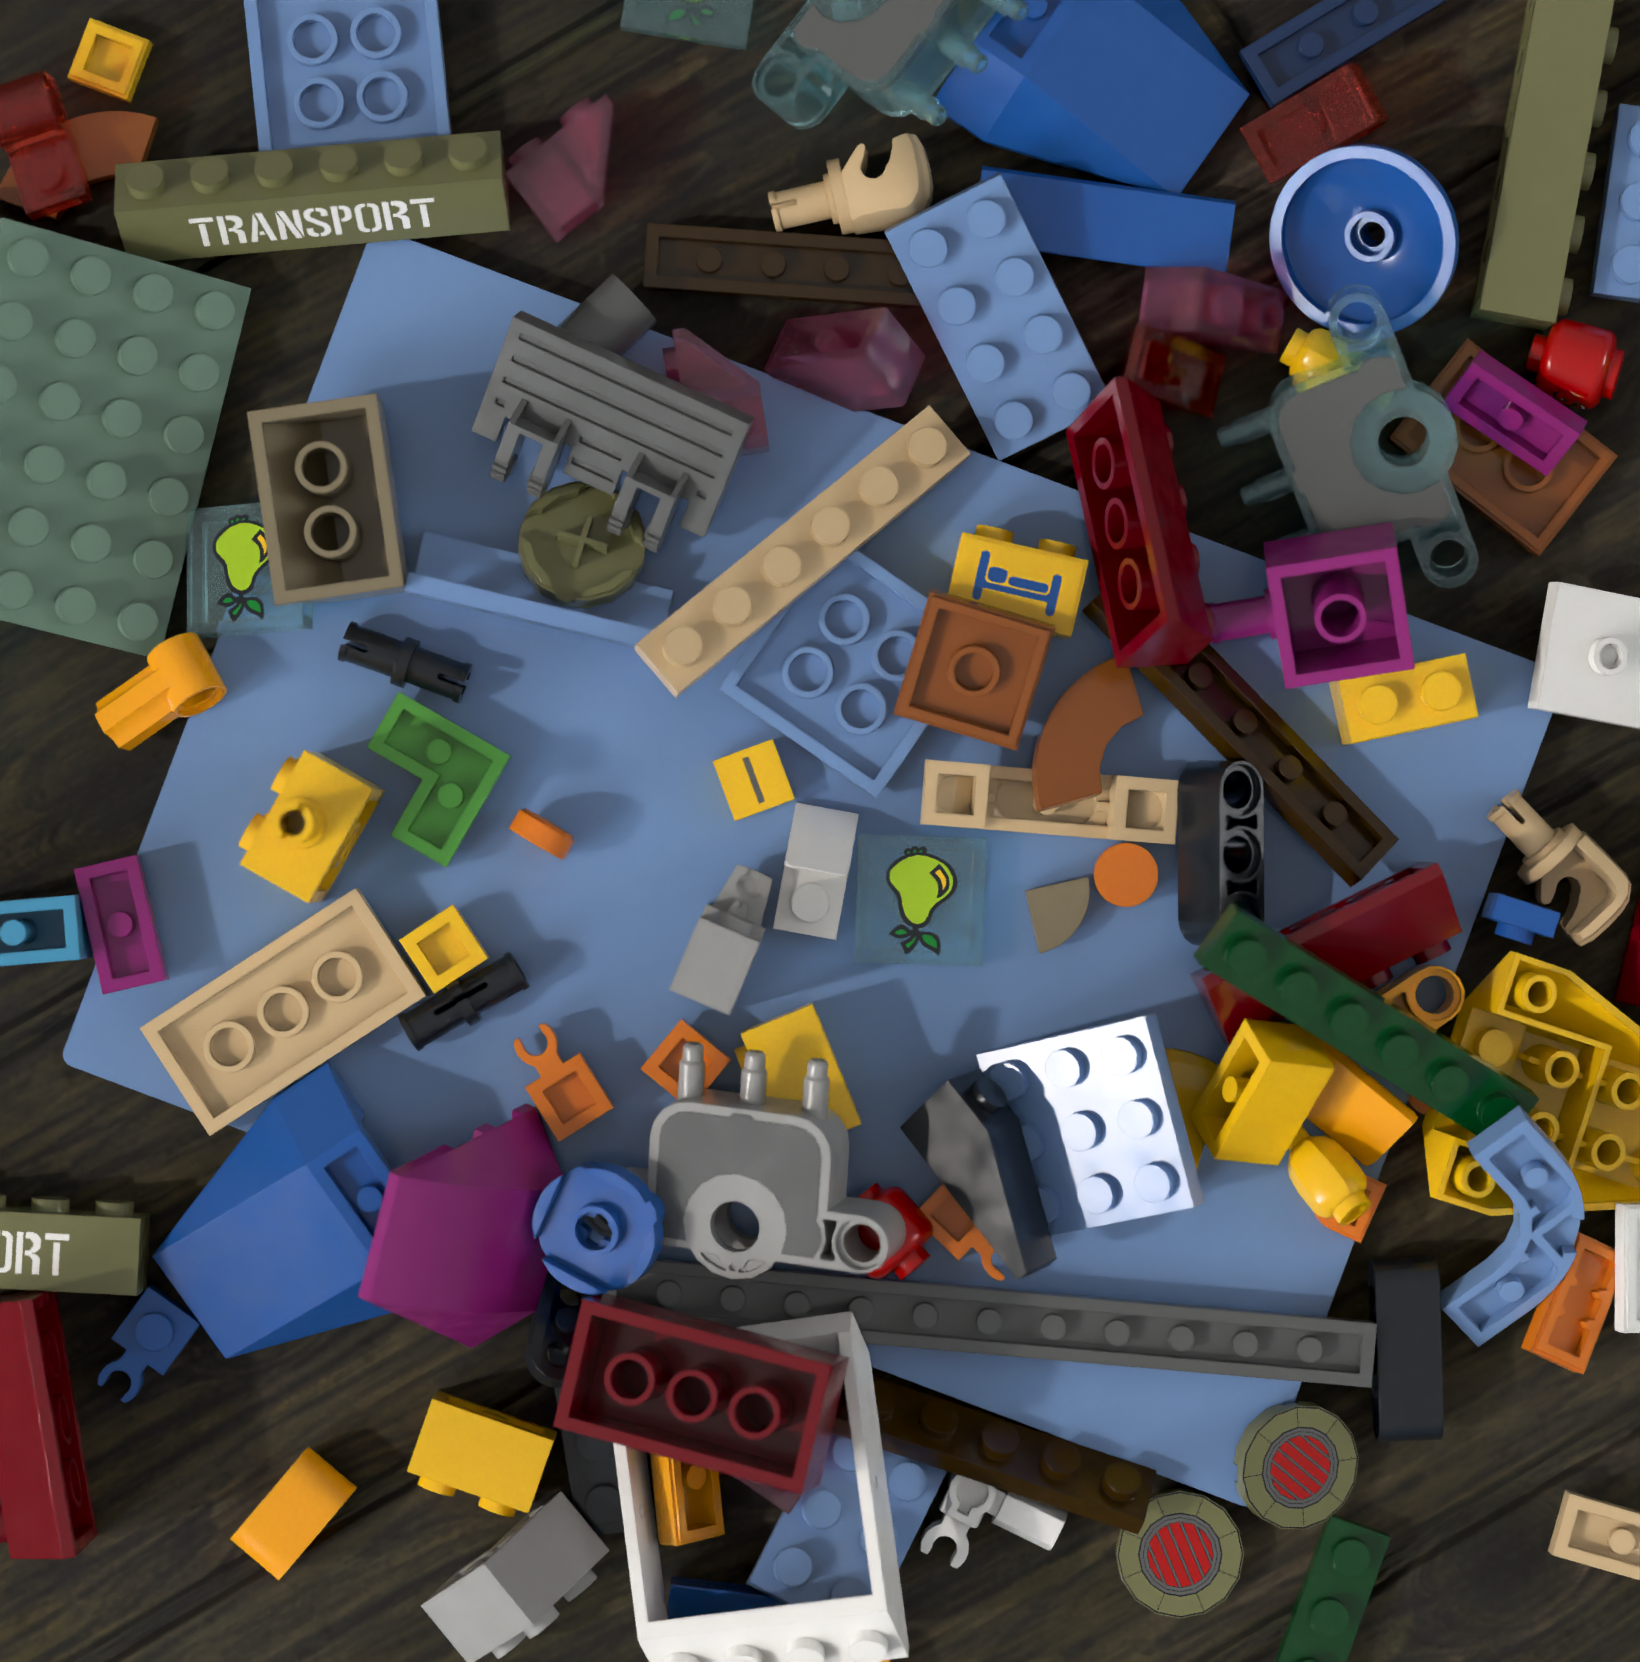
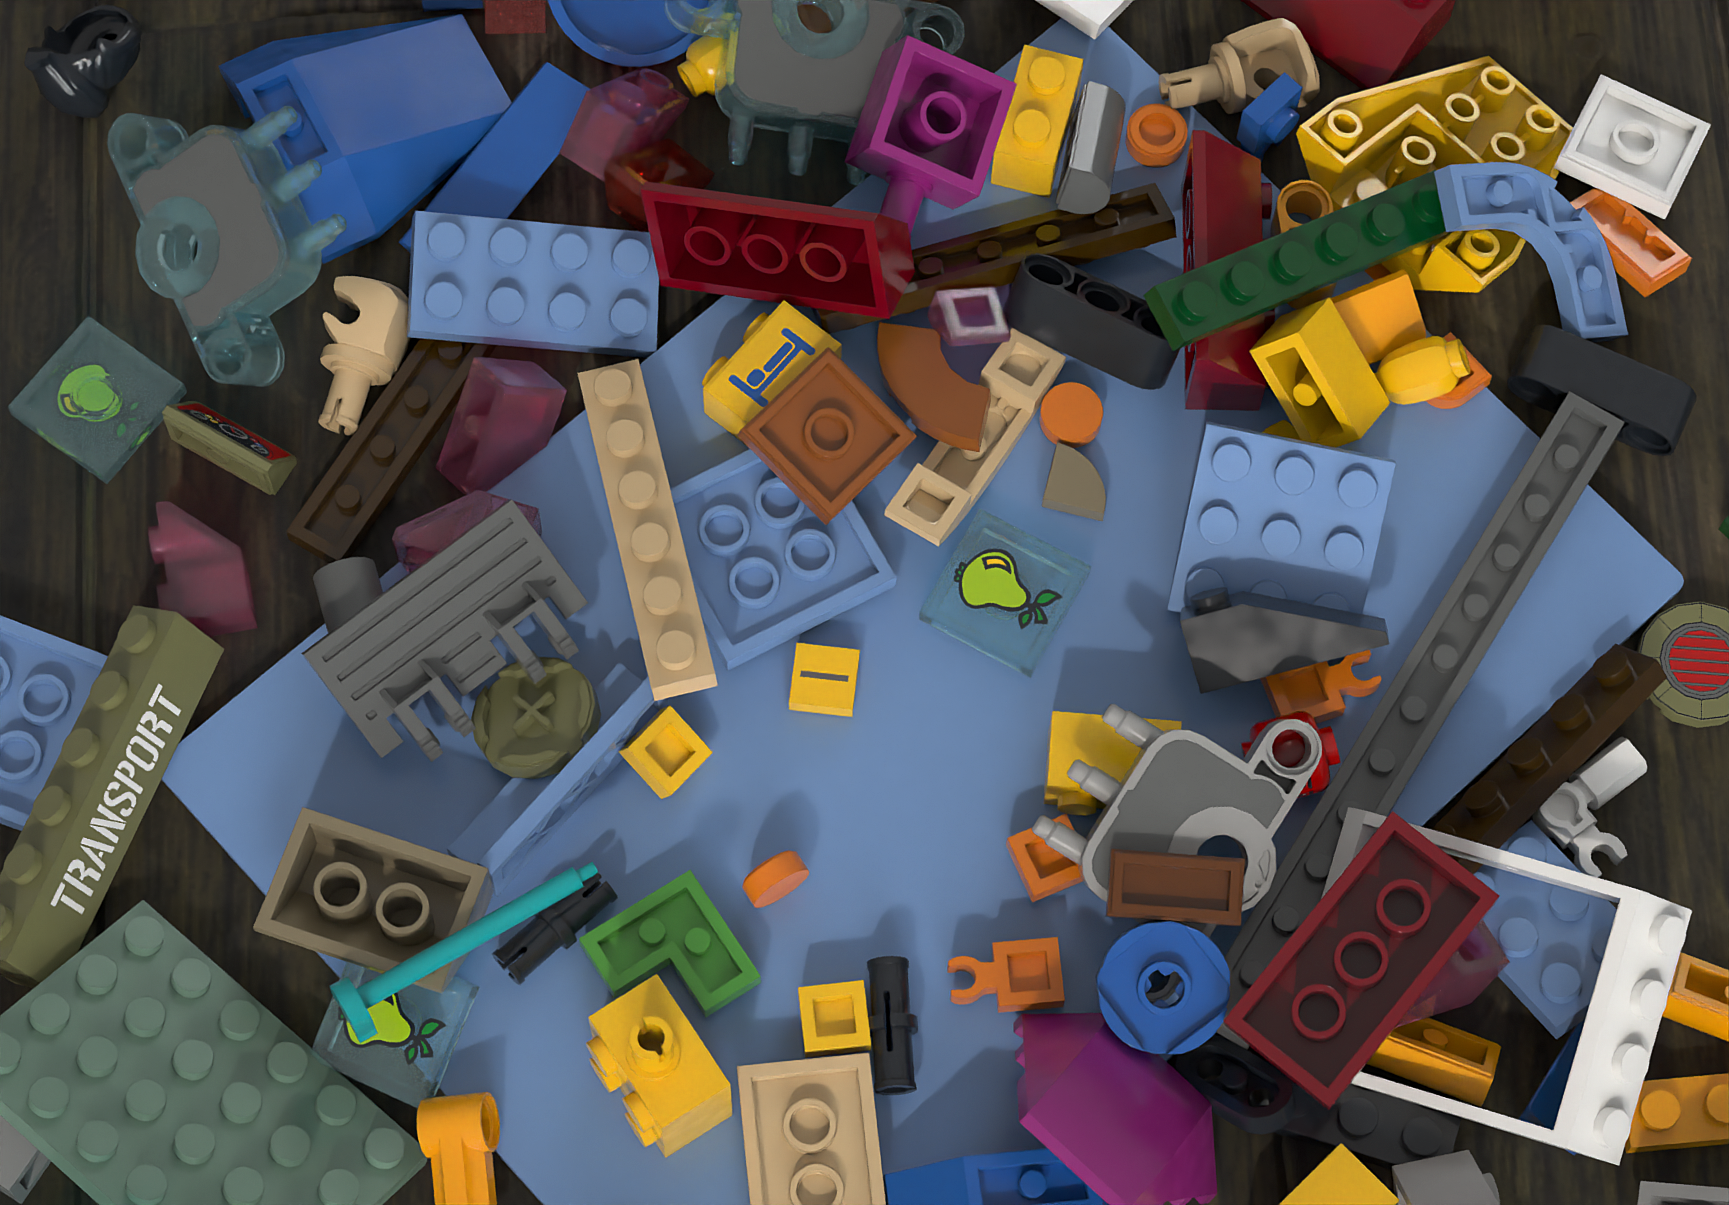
camera: 65 degrees left, 20 degrees down
light grey hinge [669,864,773,1015] -> none
white slope [773,803,859,940] -> none
tile [1234,1401,1359,1530] -> none
none -> olive slope [162,401,297,495]
none -> teal piece [330,862,598,1043]
none -> yellow plate [619,705,713,799]
none -> clear pink slope [927,287,1011,347]
none -> dark grey brick [1055,81,1126,214]
none -> reddish brown tile [1105,849,1245,926]
none -> orange tile [1125,103,1188,168]

